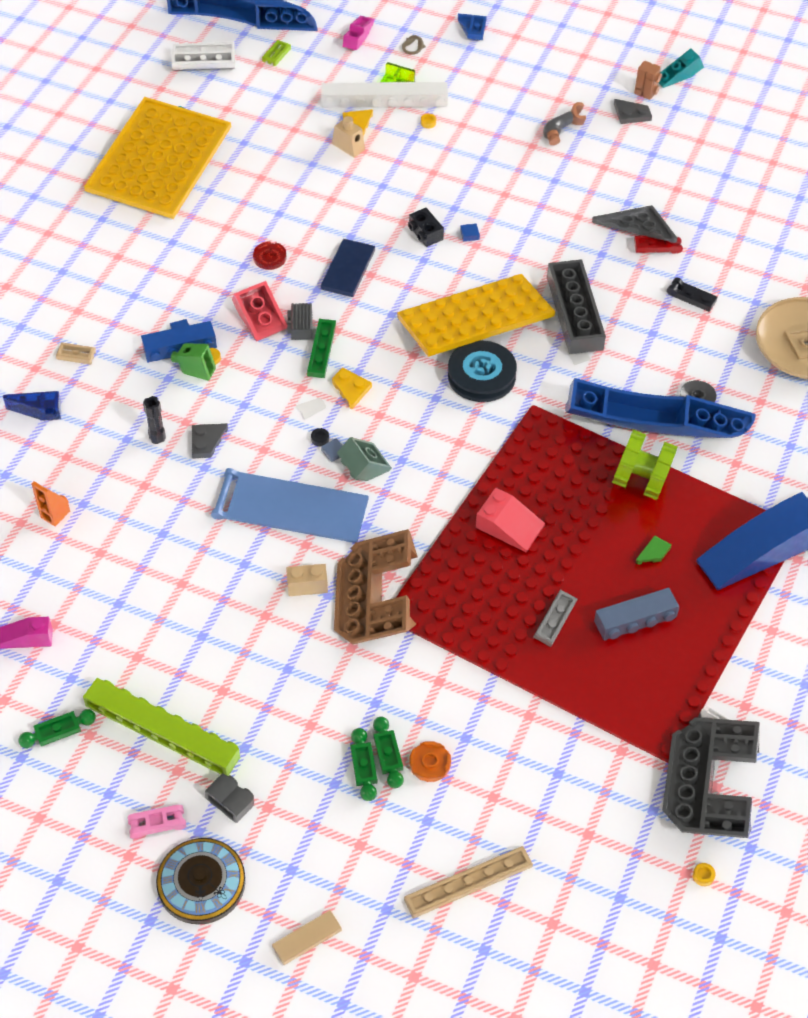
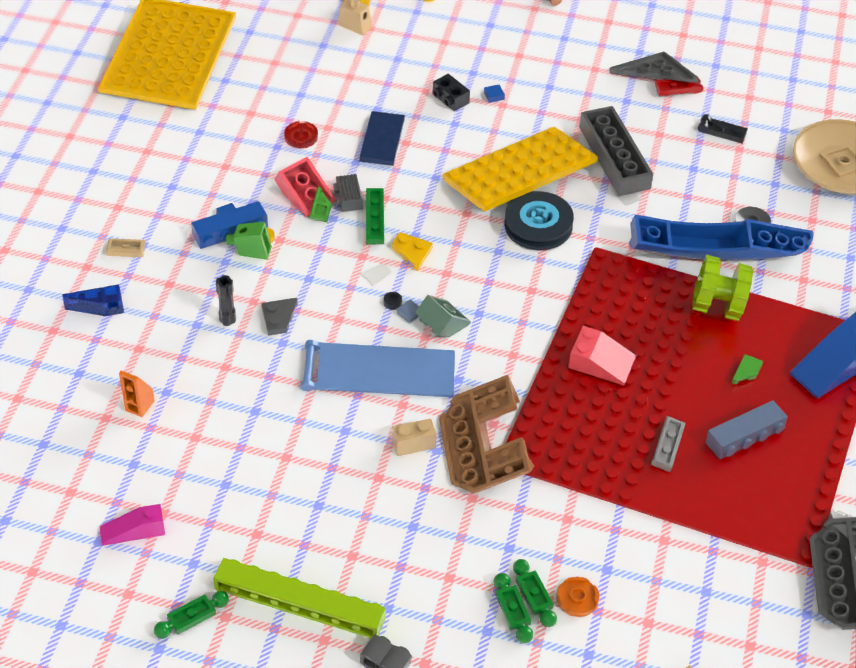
camera: 10 degrees left, 5 degrees down
none -> bright green tile [310,187,332,222]

